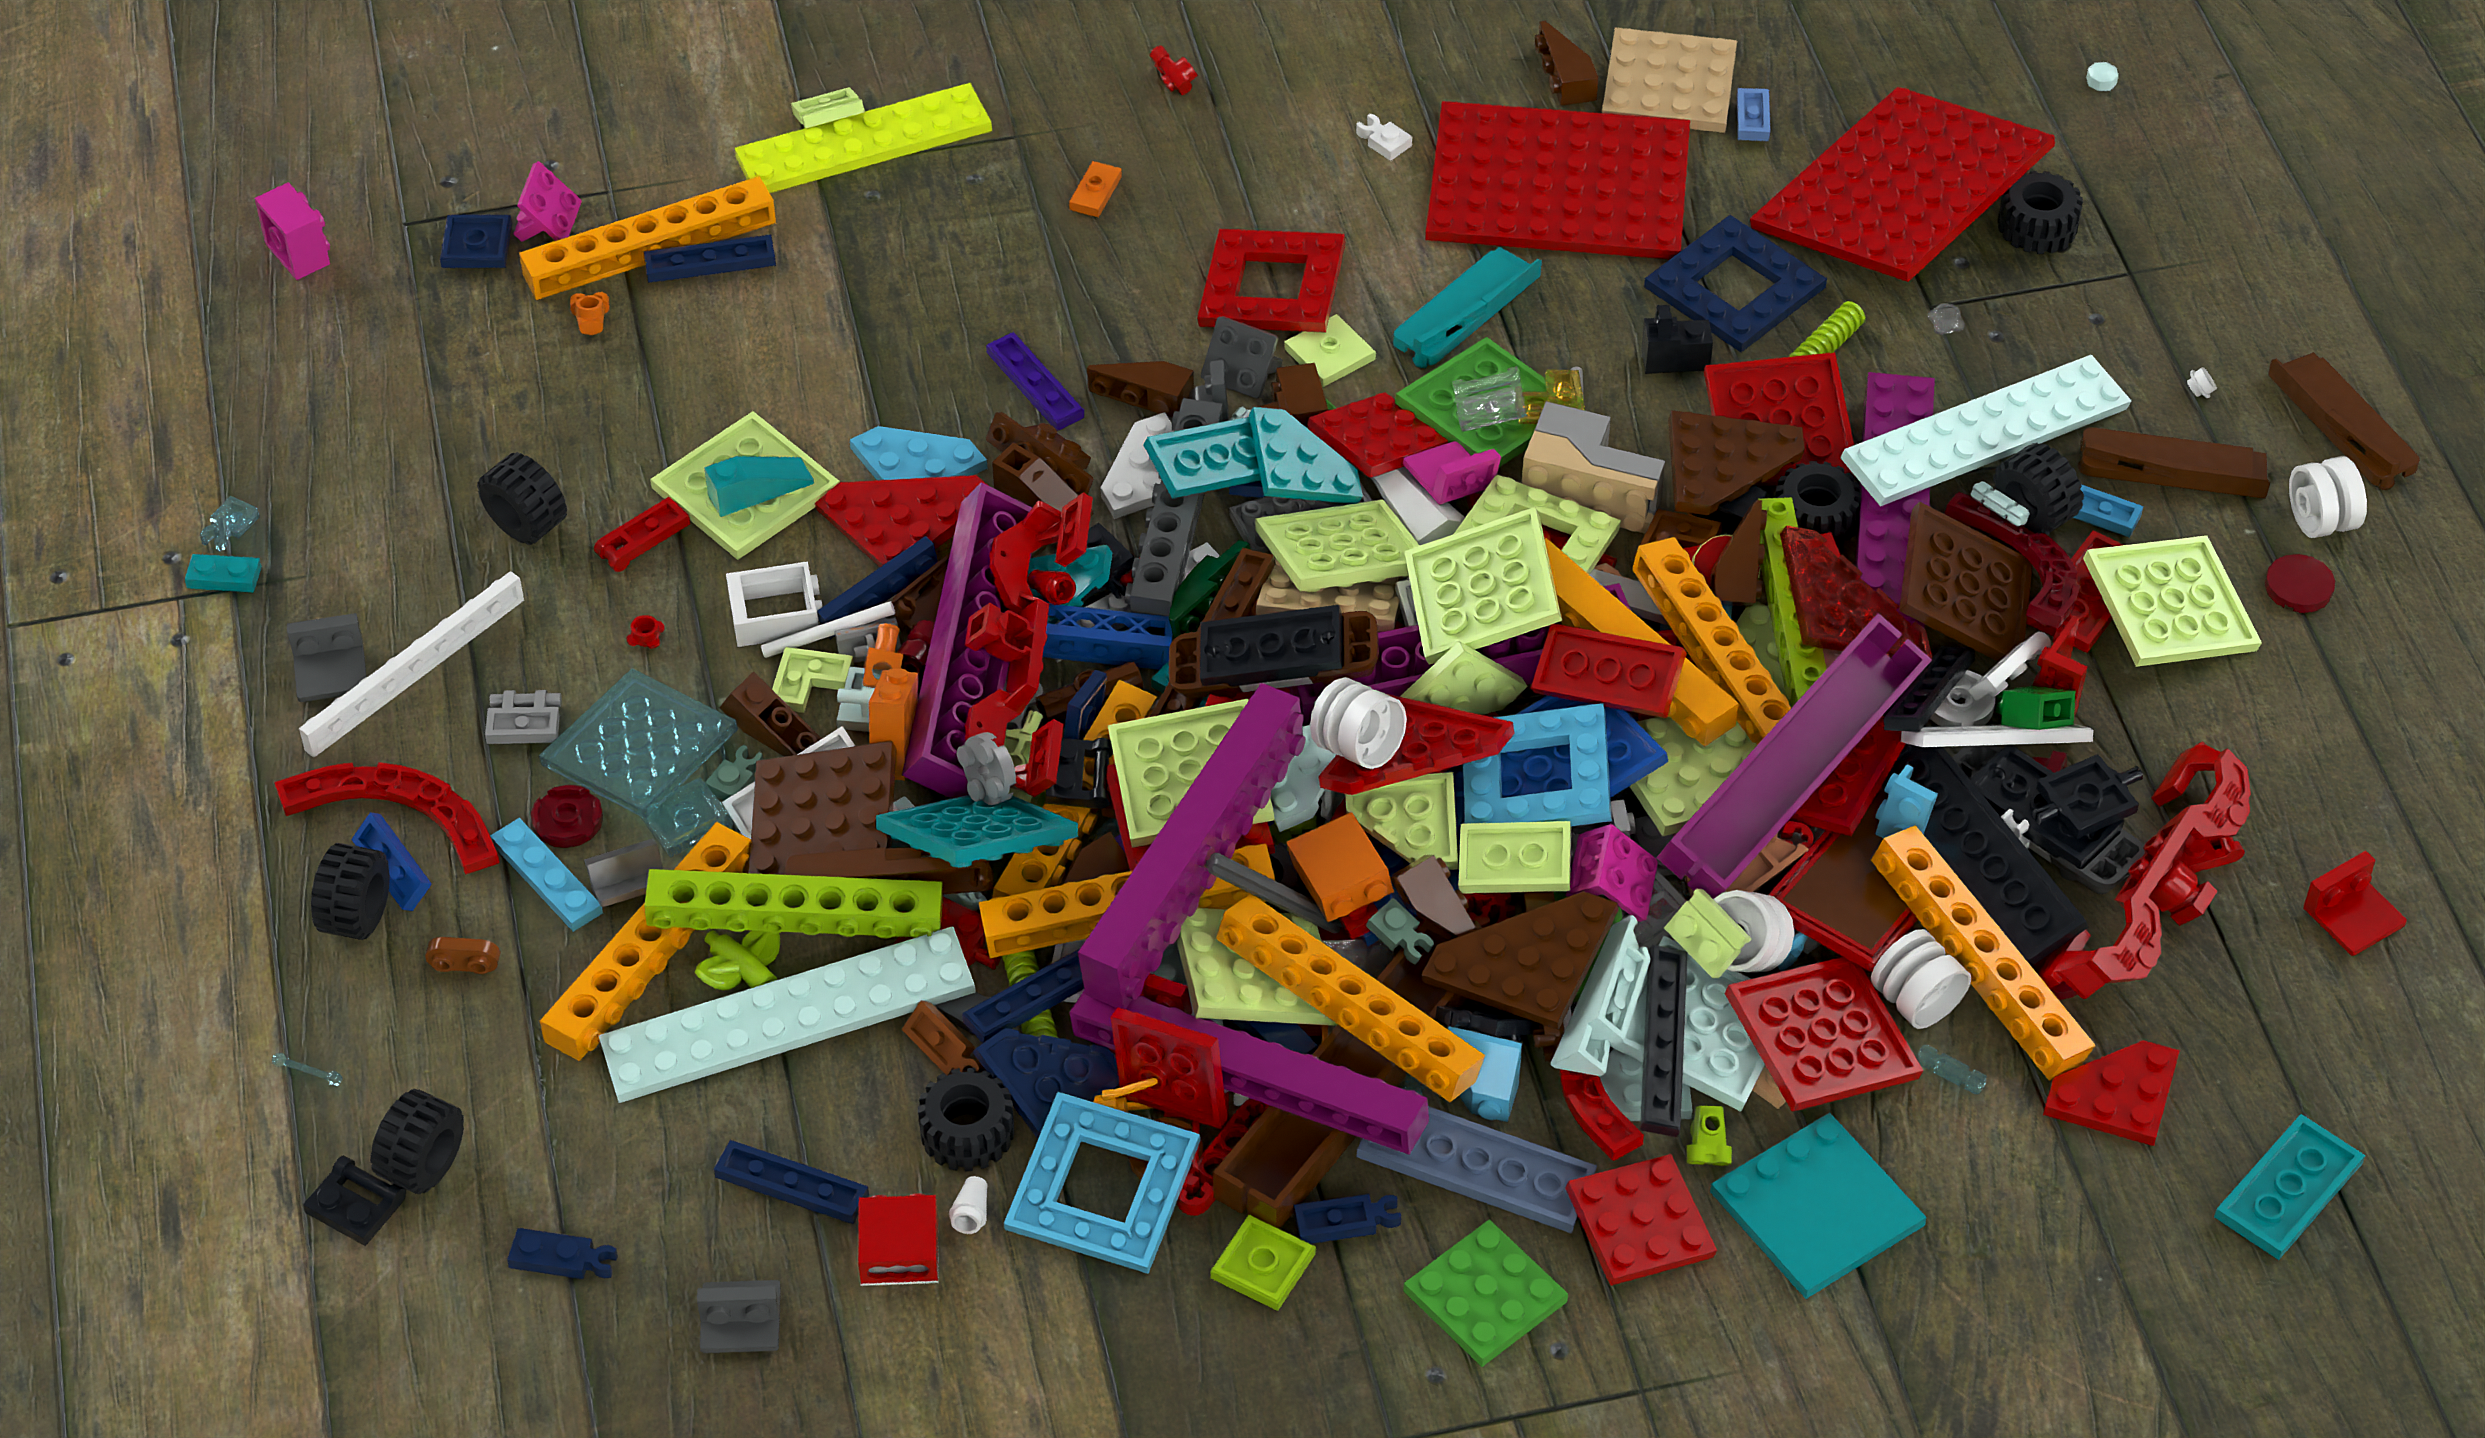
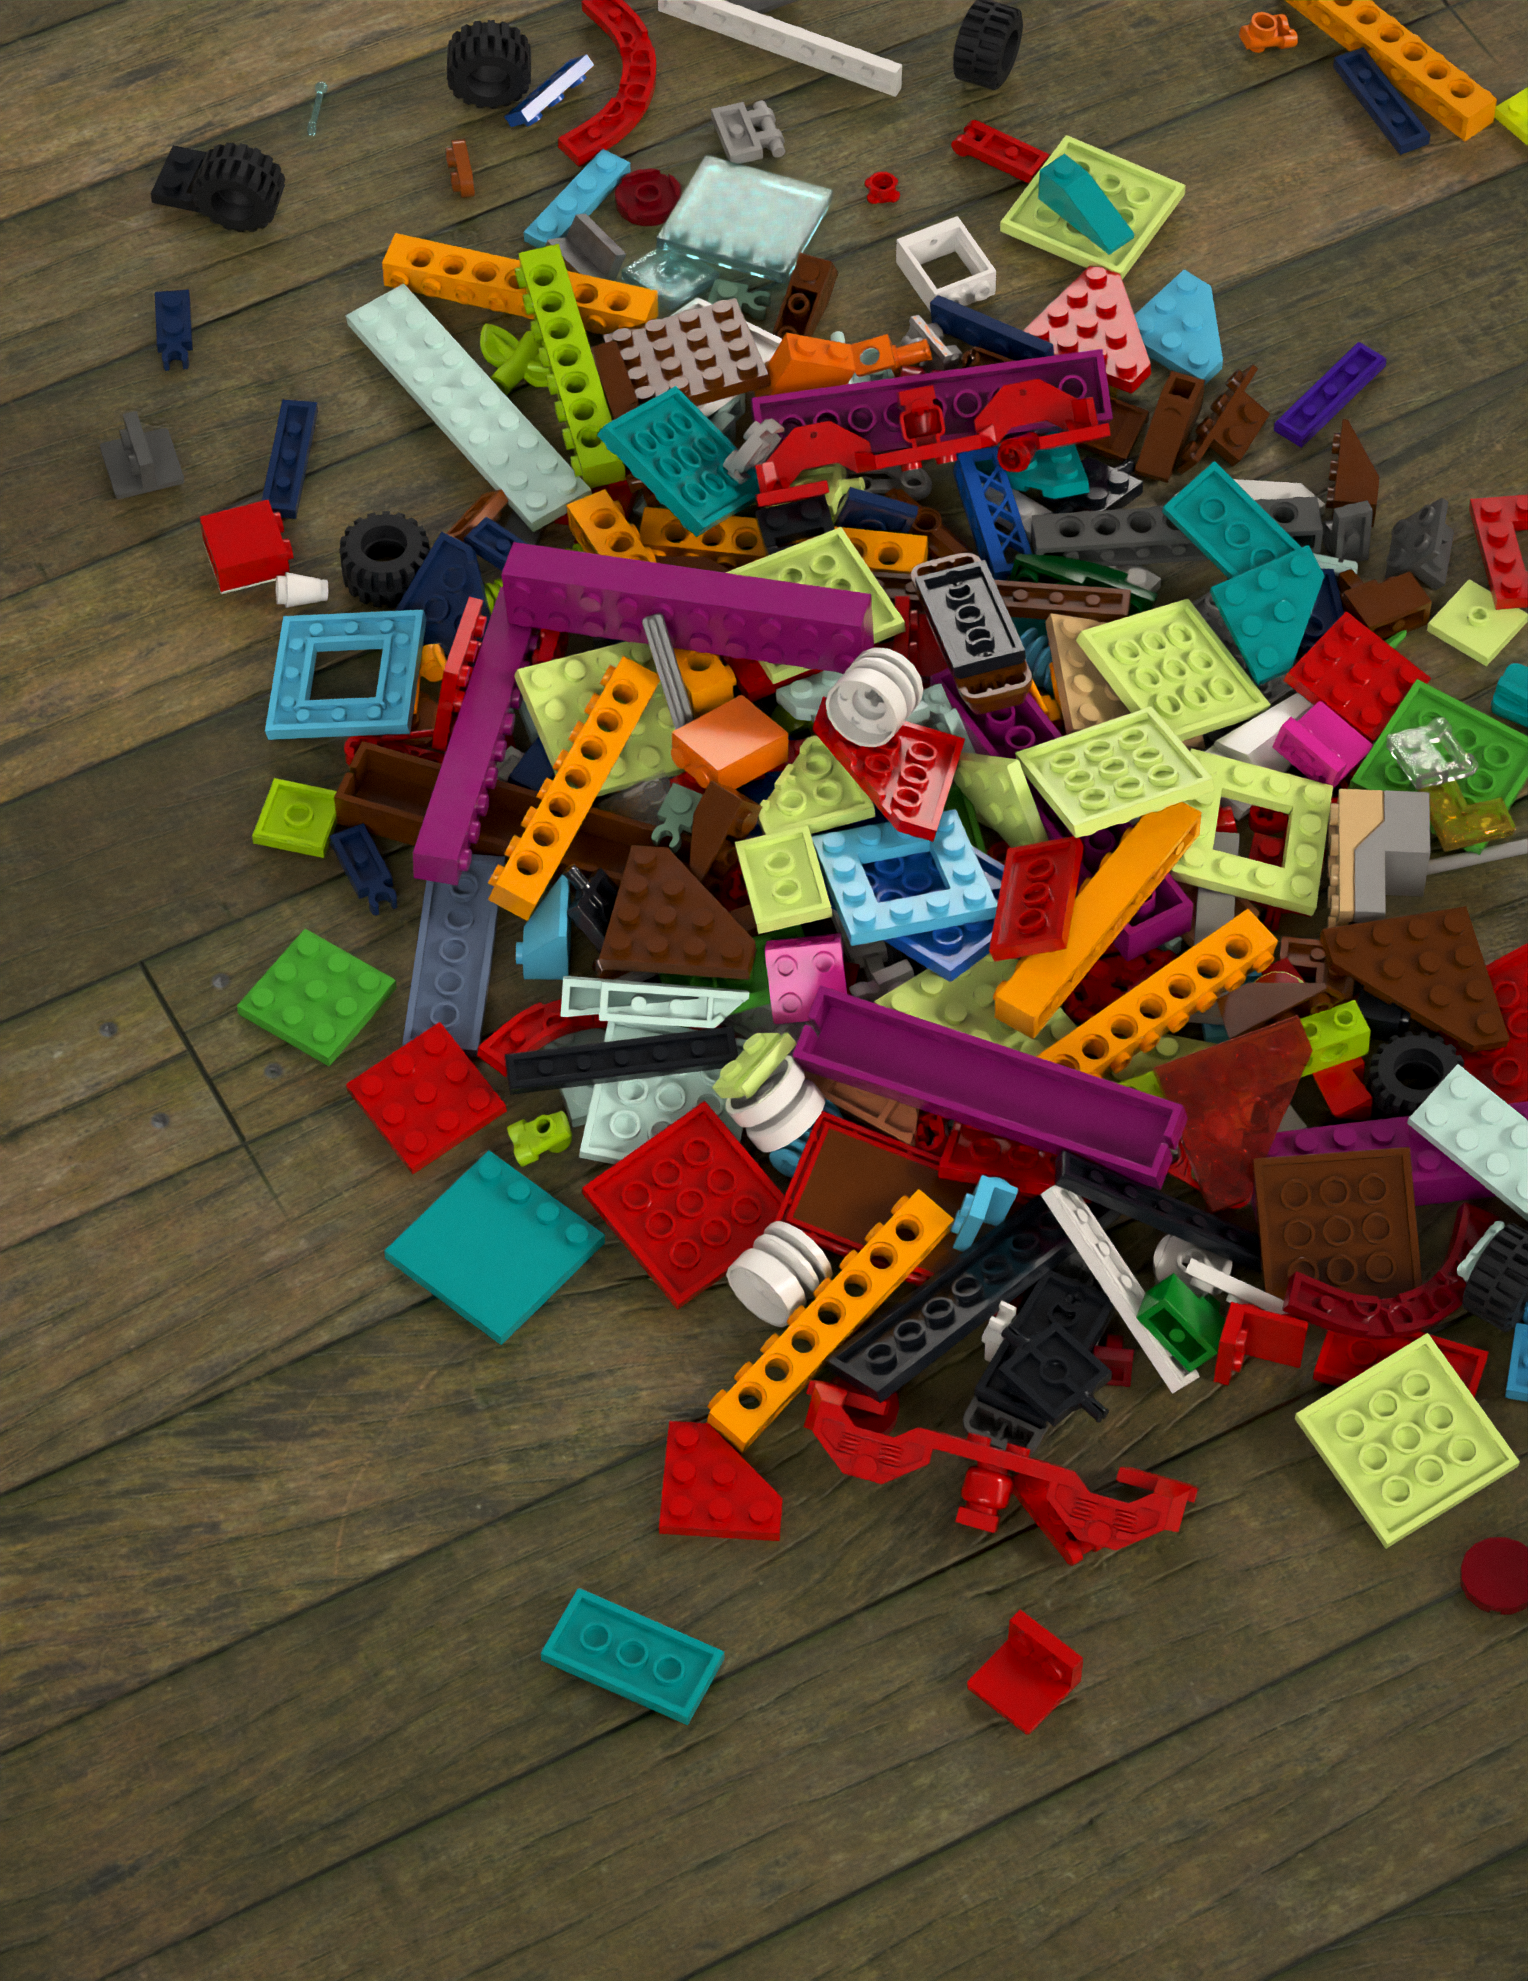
camera: 75 degrees right, 5 degrees up
white bar [761,601,895,658] -> none
yellowish green plate [772,647,854,713] -> none
clear light blue axle [1916,1044,1987,1095] -> none

